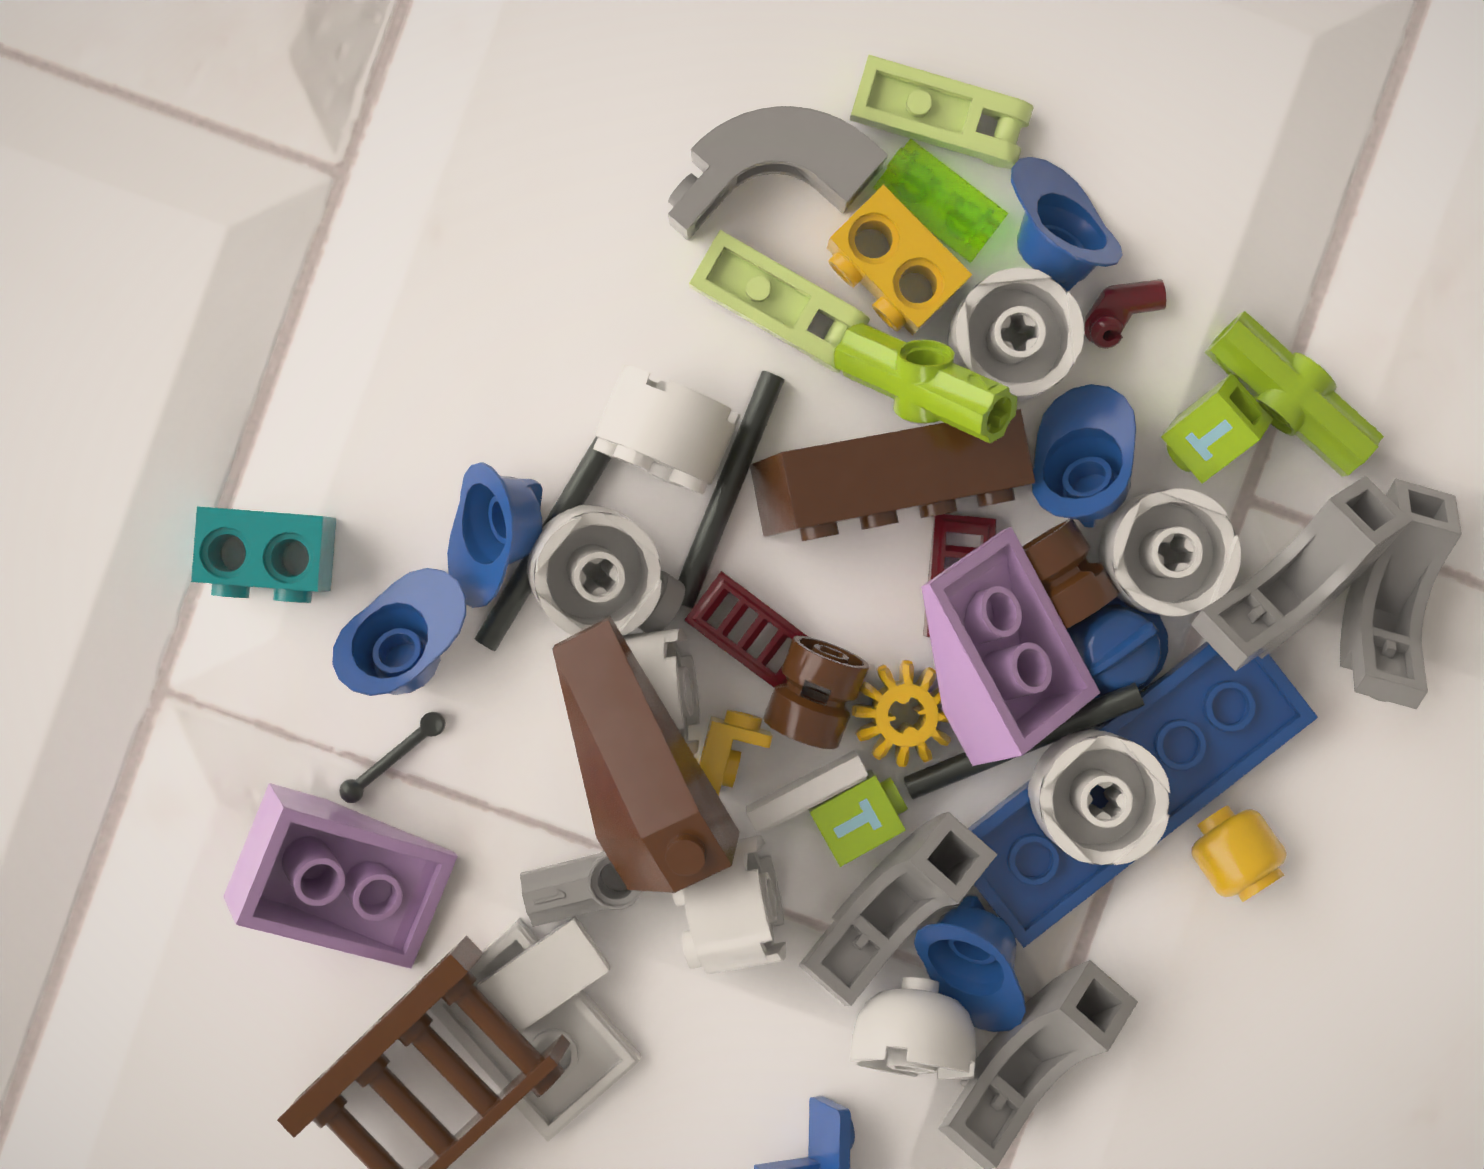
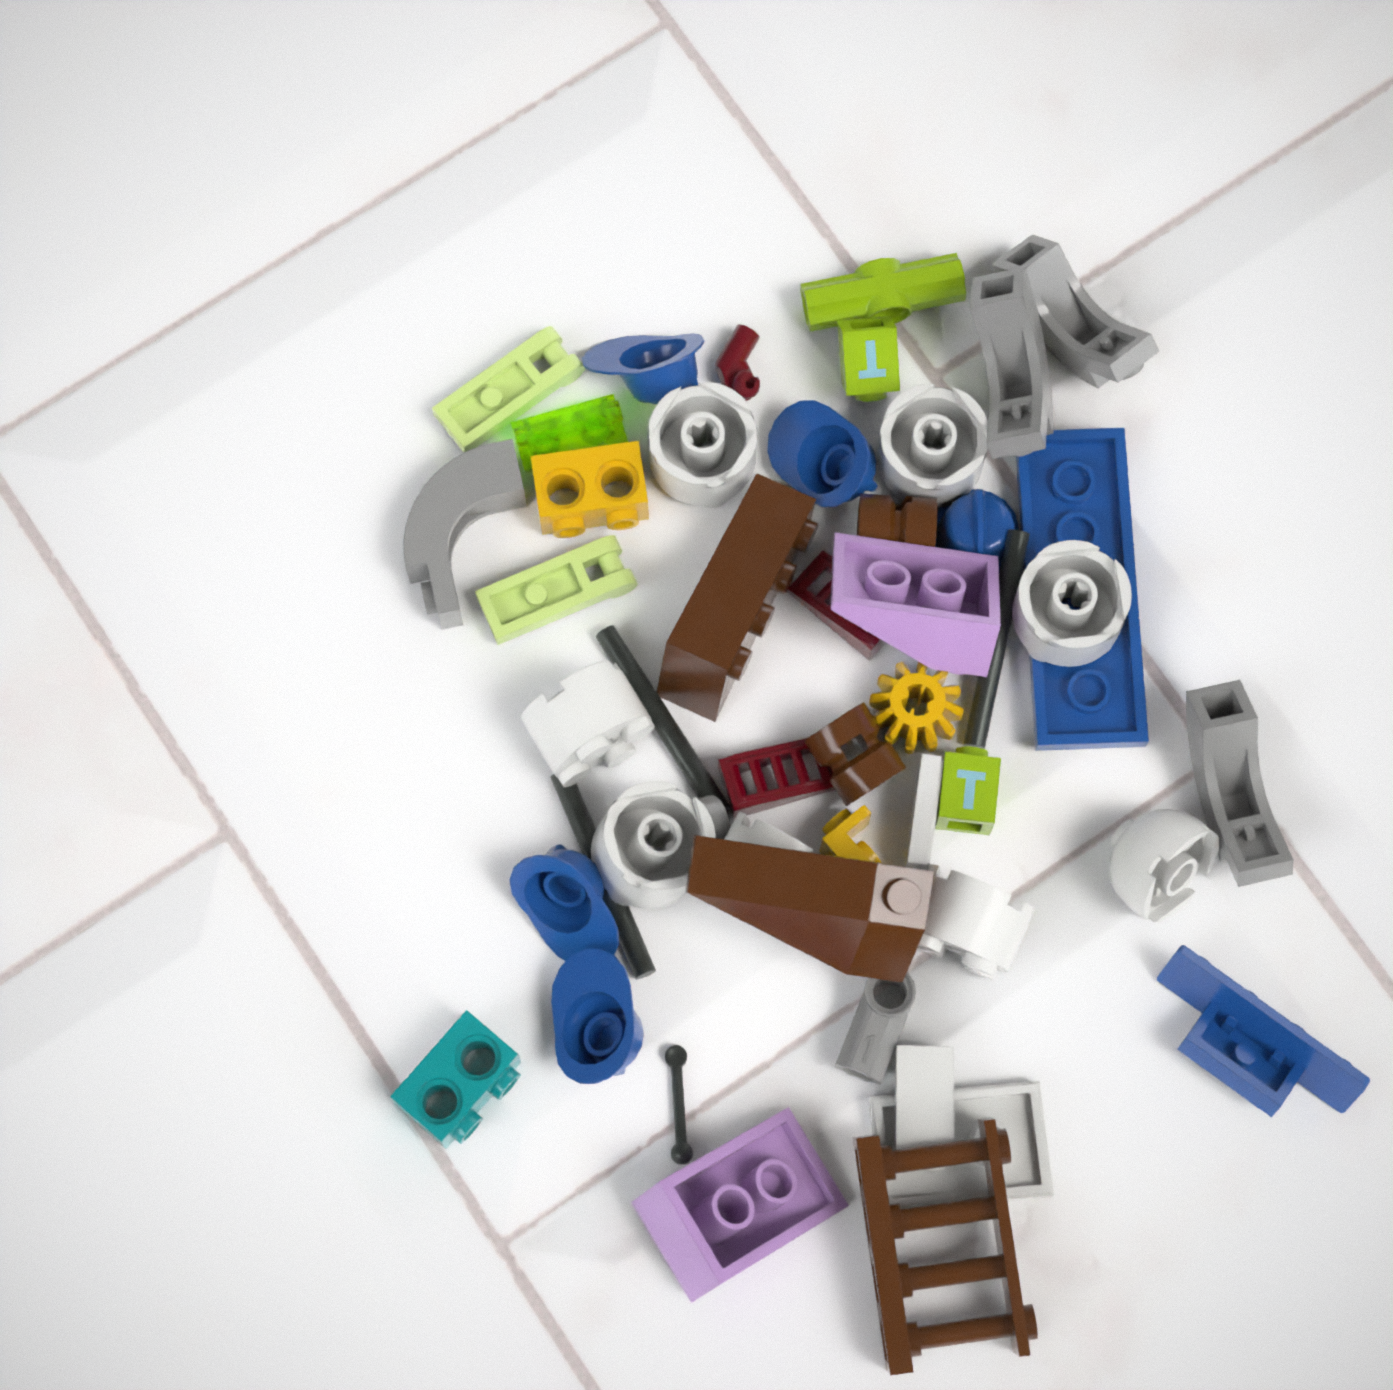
camera: 55 degrees left, 15 degrees down
light grey arch [799,812,997,1006] -> none
lime piece [834,323,1018,443] -> none
blue piece [914,895,1026,1032] -> none
yellow head [1191,805,1287,902] -> none

